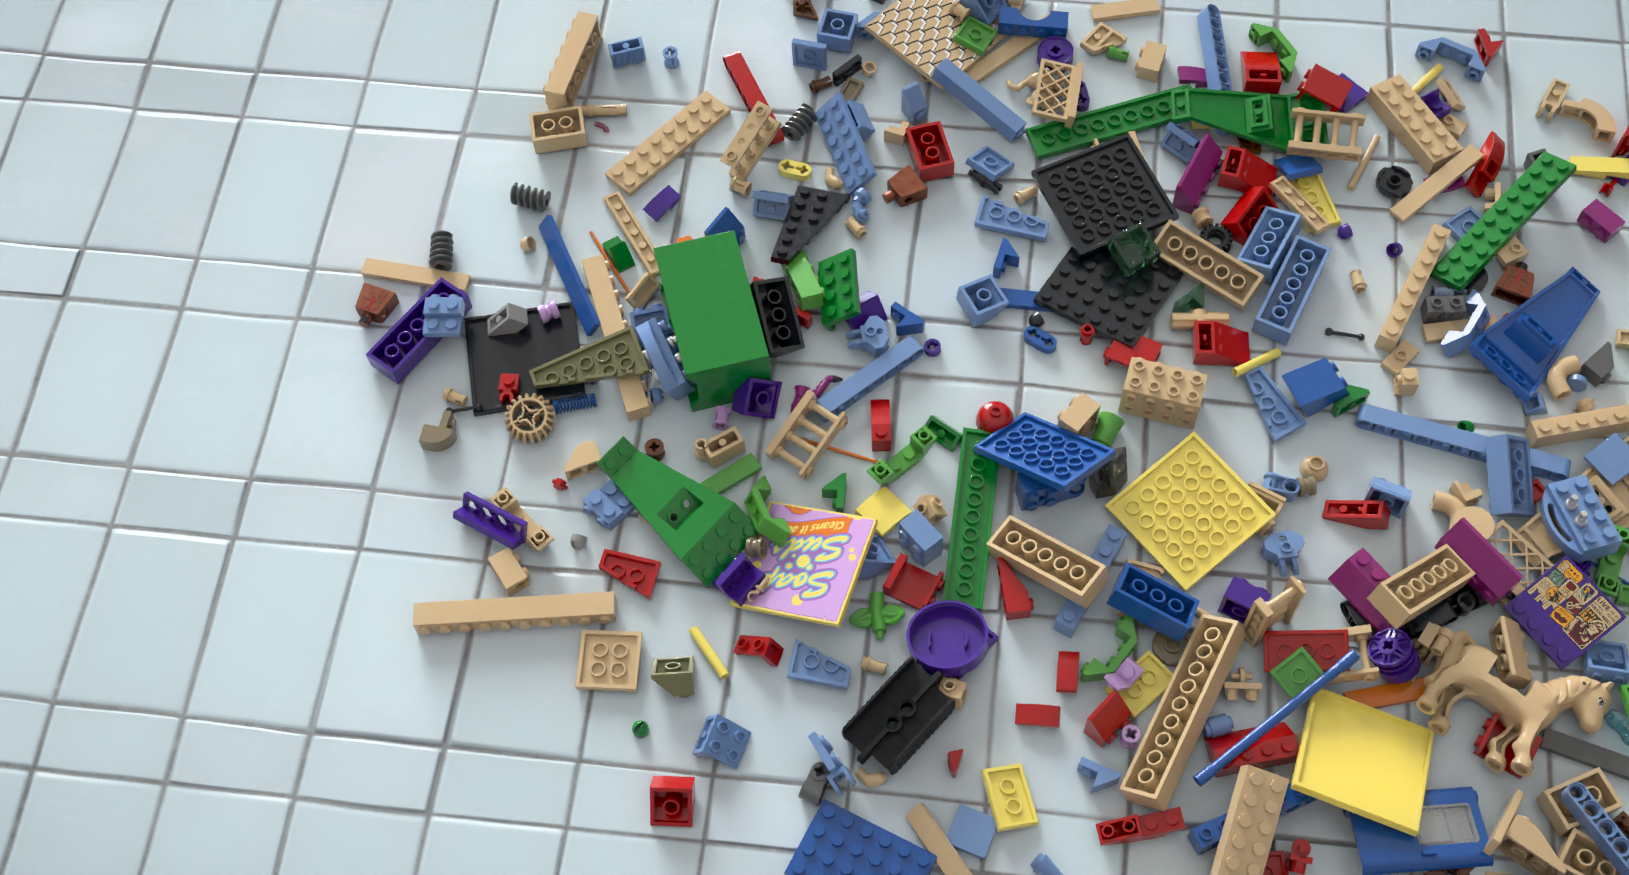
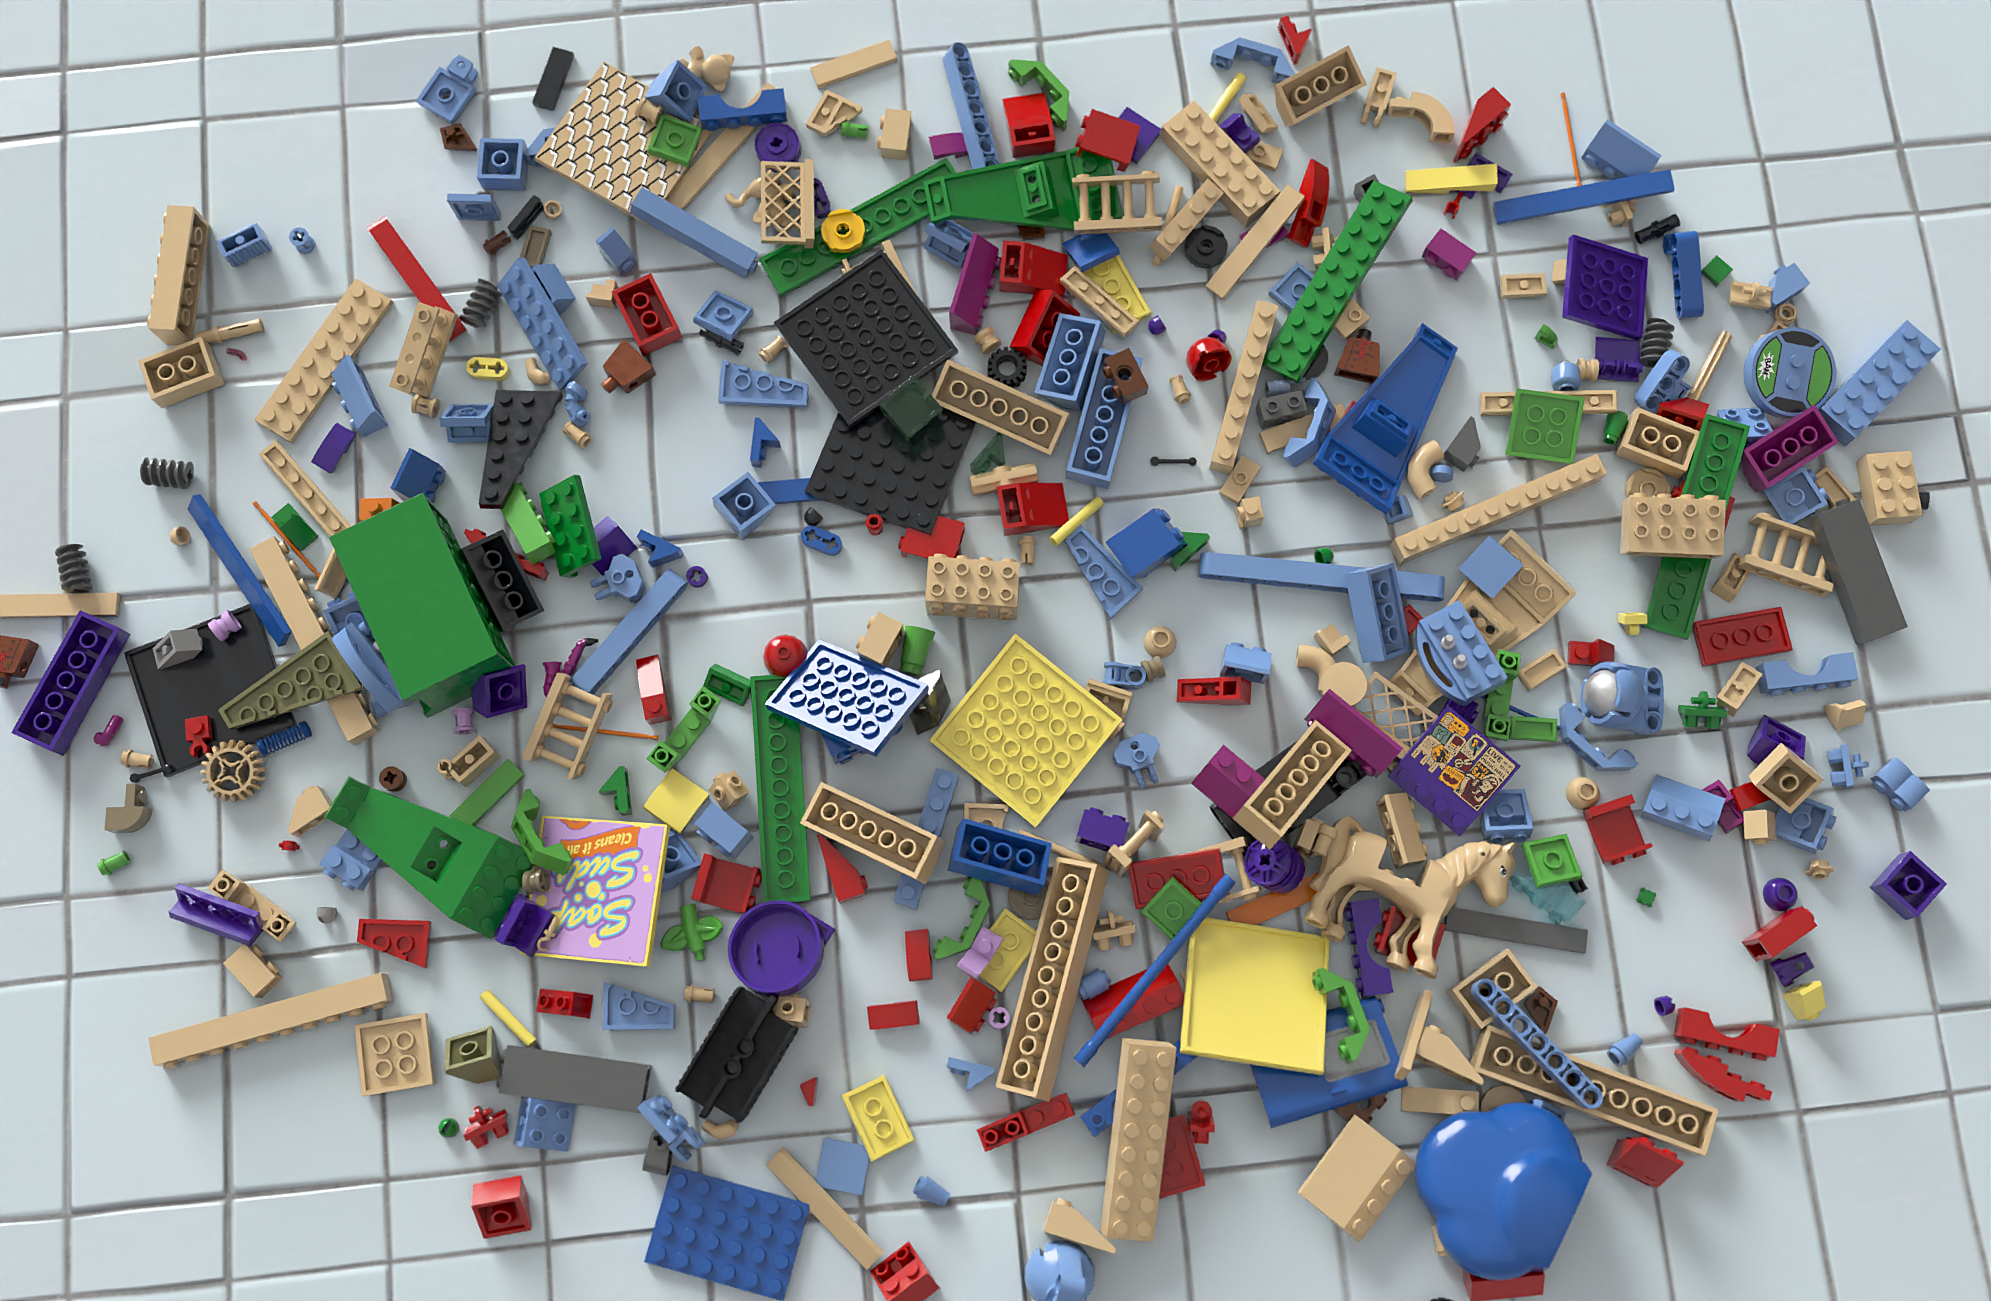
camera: 15 degrees left, 15 degrees up
medium blue plate [423,294,465,337] -> none
none -> magenta arm [94,715,124,746]
none -> bright green pin [97,850,131,876]
none -> medium blue slope [332,355,388,437]
none -> red hips [463,1105,509,1149]
none -> dark grey brick [497,1045,652,1113]
none -> yellow plate [821,209,865,253]
none -> tan pin [1019,536,1037,565]
none -> reddish brown brick [1102,348,1149,404]
none -> tan brick [1149,179,1224,262]
none -> red cylinder [1186,337,1232,381]
none -> tan slope [1274,45,1367,127]
none -> bright green slope [1312,968,1370,1064]
none -> dark purple arch [1344,898,1393,997]

